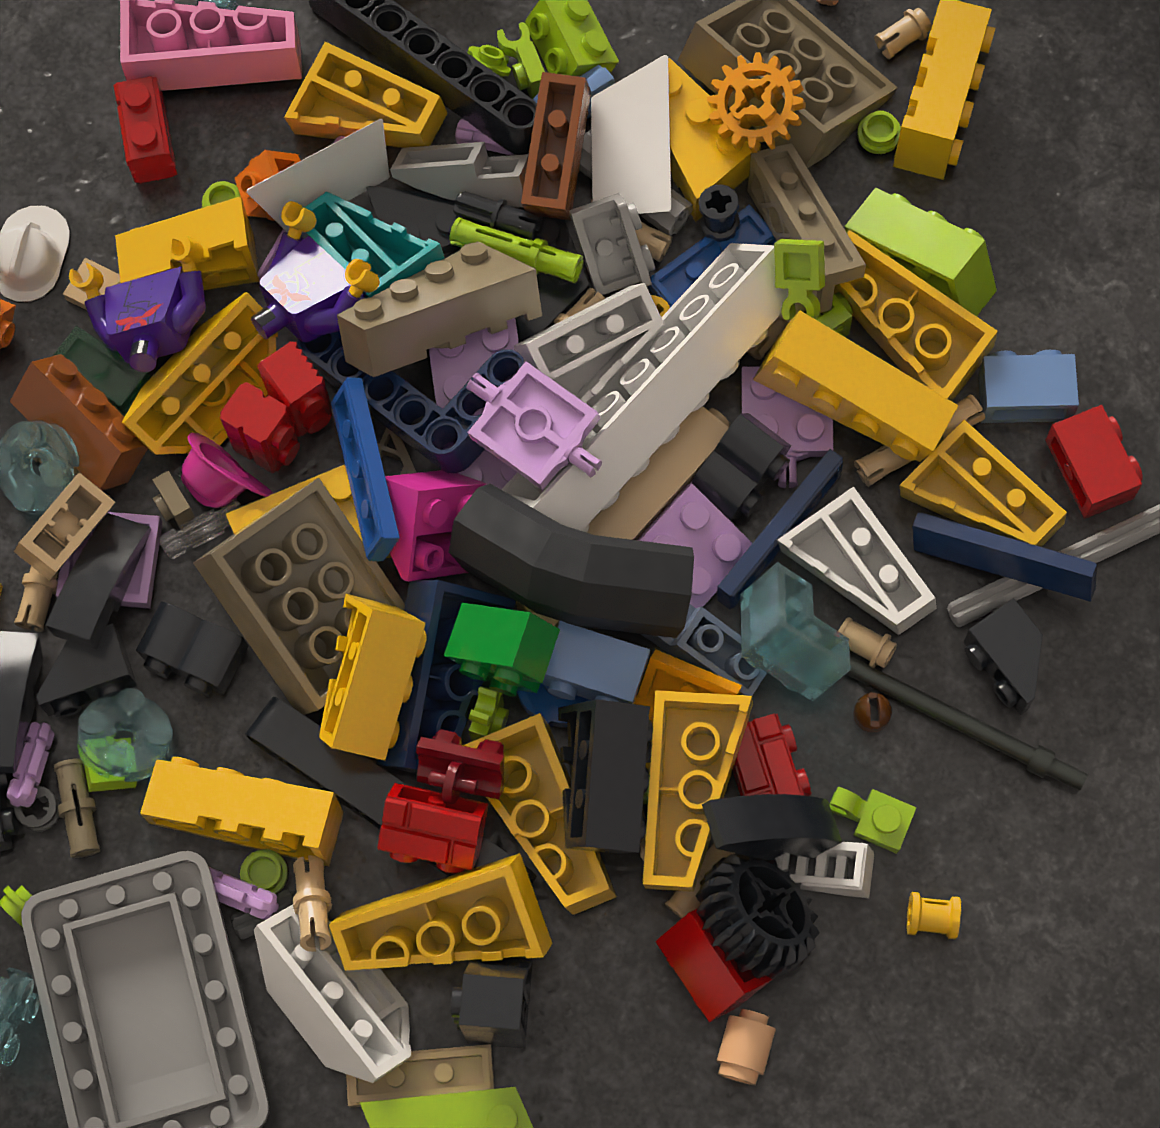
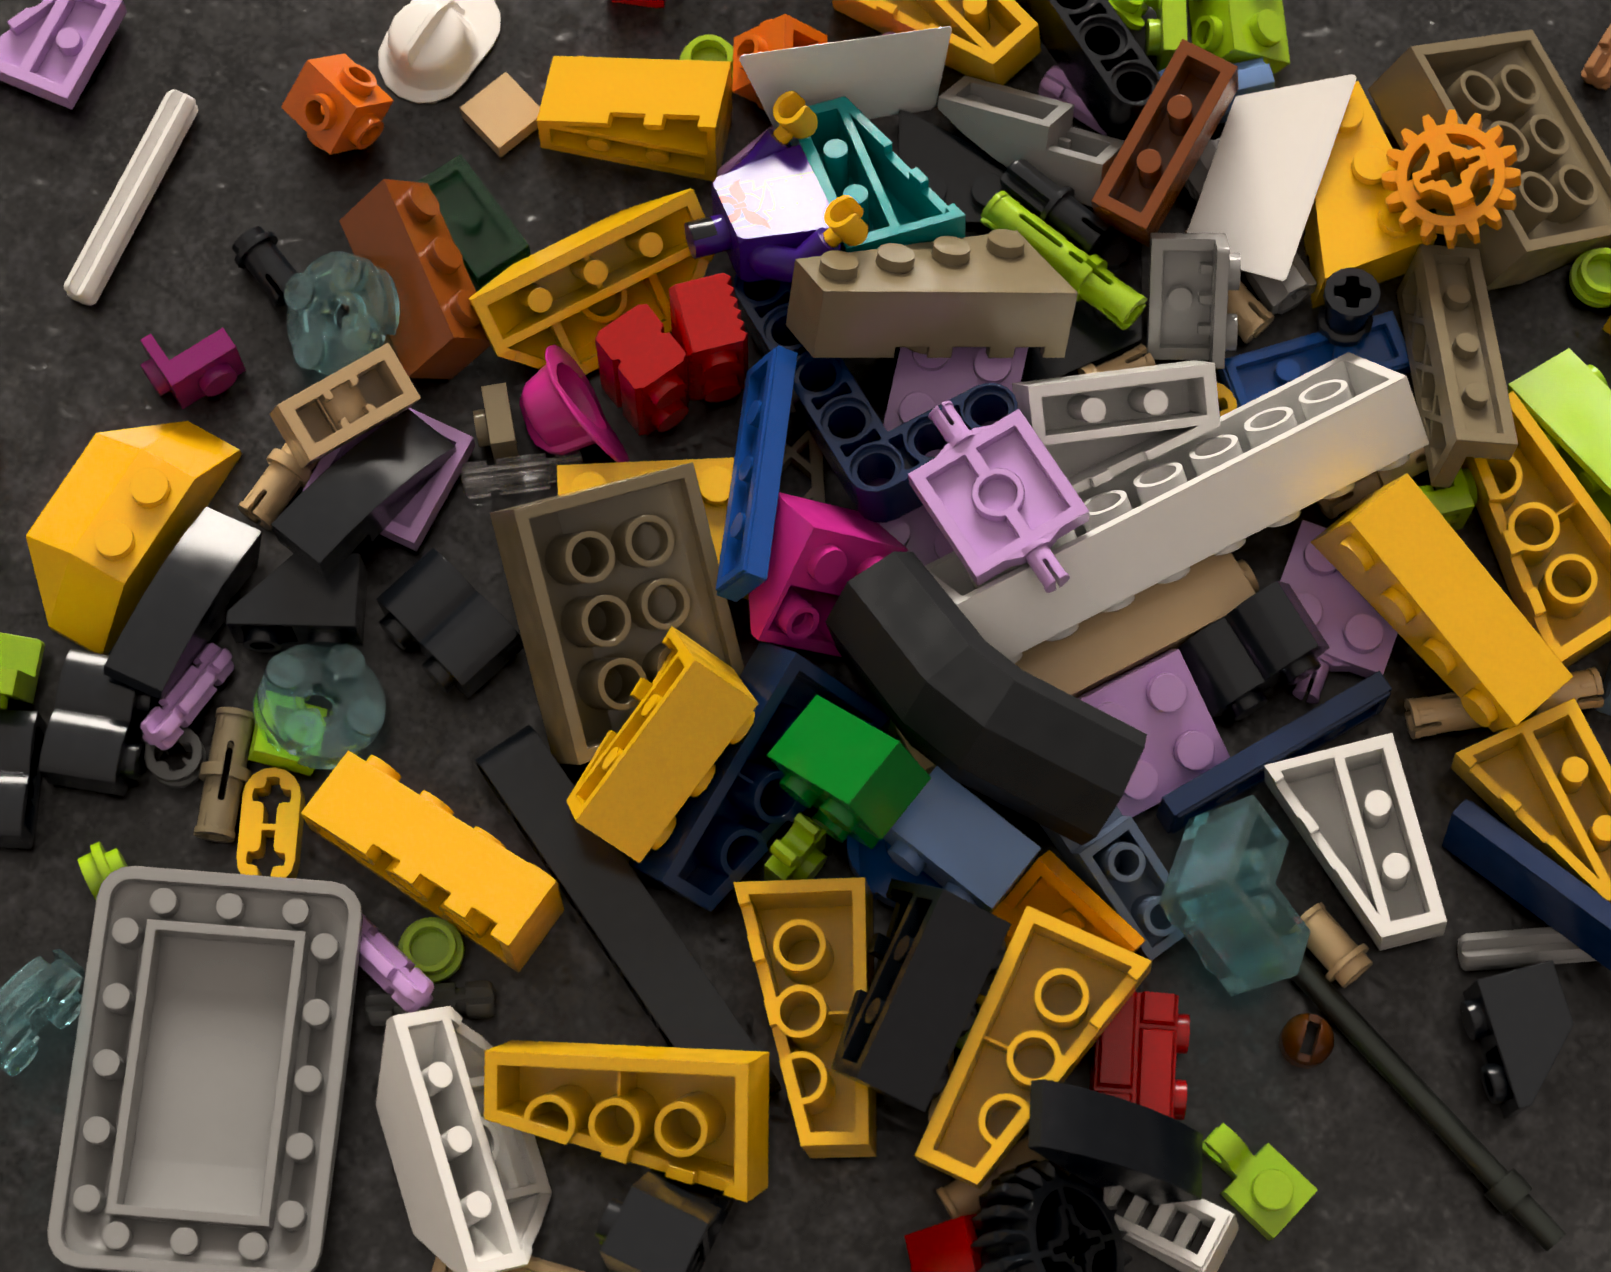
camera: 15 degrees right, 0 degrees up
dark purple torso [69,236,206,372] -> none
tan pin [293,855,332,952] -> none
red brick [377,783,489,873] -> none
dark red hips [416,729,504,804] -> none
lime plate [774,239,825,320] -> none
none -> yellow beam [236,767,305,878]

